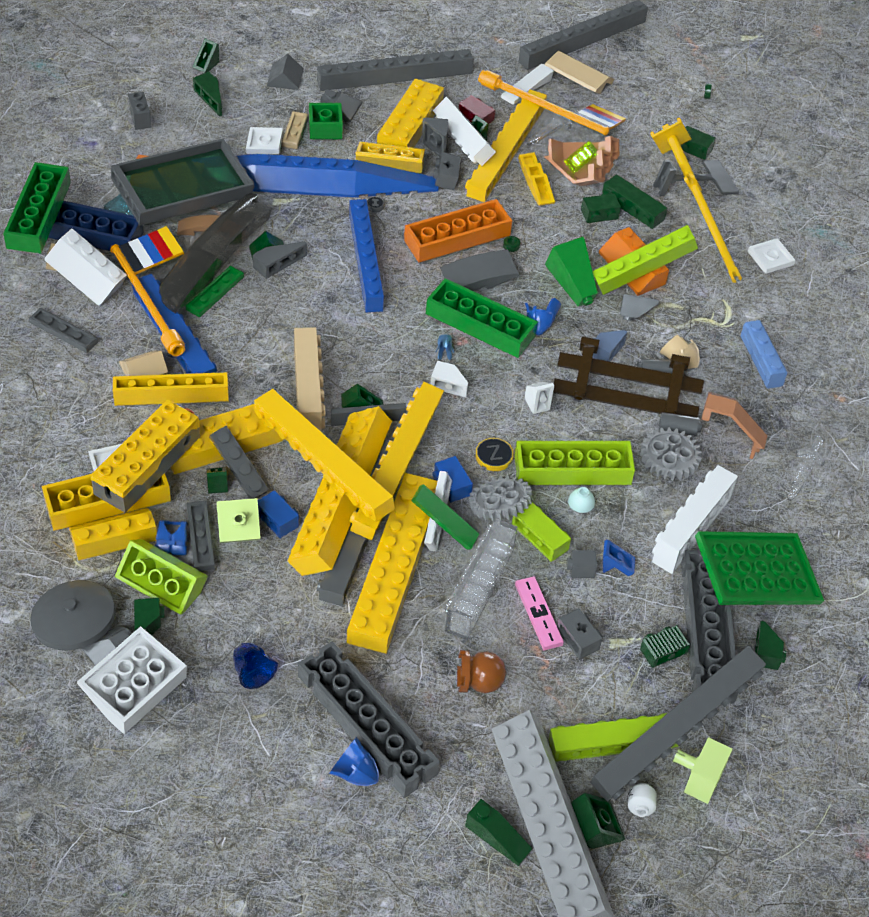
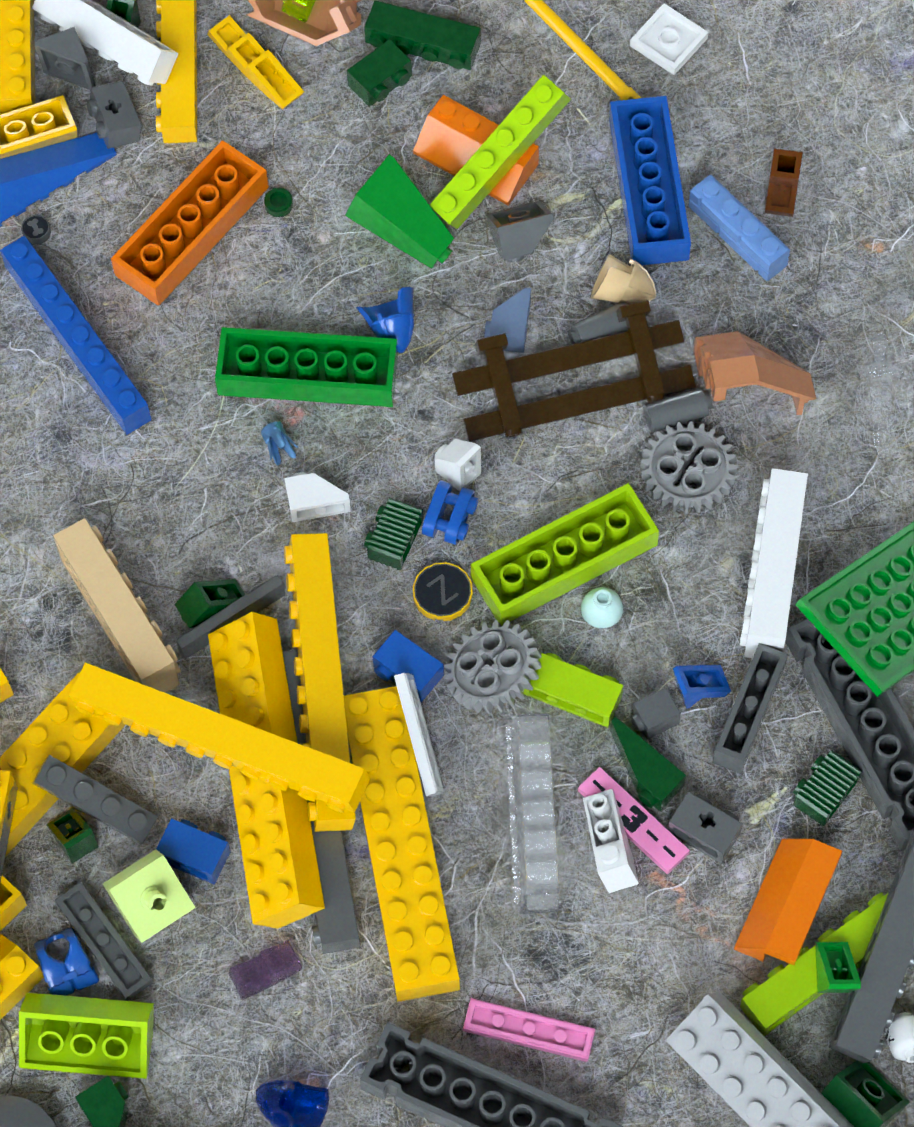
camera: 20 degrees left, 15 degrees up
green tile [411,484,479,550] -> none
dark grey slope [440,249,519,291] -> none
dark orange tile [457,650,507,694] -> none
none -> clear purple slope [228,940,302,1000]
none -> dark green brick [364,497,424,570]
none -> blue brick [422,480,479,545]
none -> bright pink tile [463,998,595,1062]
none -> white slope [583,789,639,893]
none -> blue brick [609,96,691,265]
none -> dark green slope [610,716,686,811]
none -> dark grey brick [712,643,788,774]
none -> orange slope [734,839,843,966]
none -> reddish brown brick [765,148,803,217]
none -> green slope [815,942,861,993]

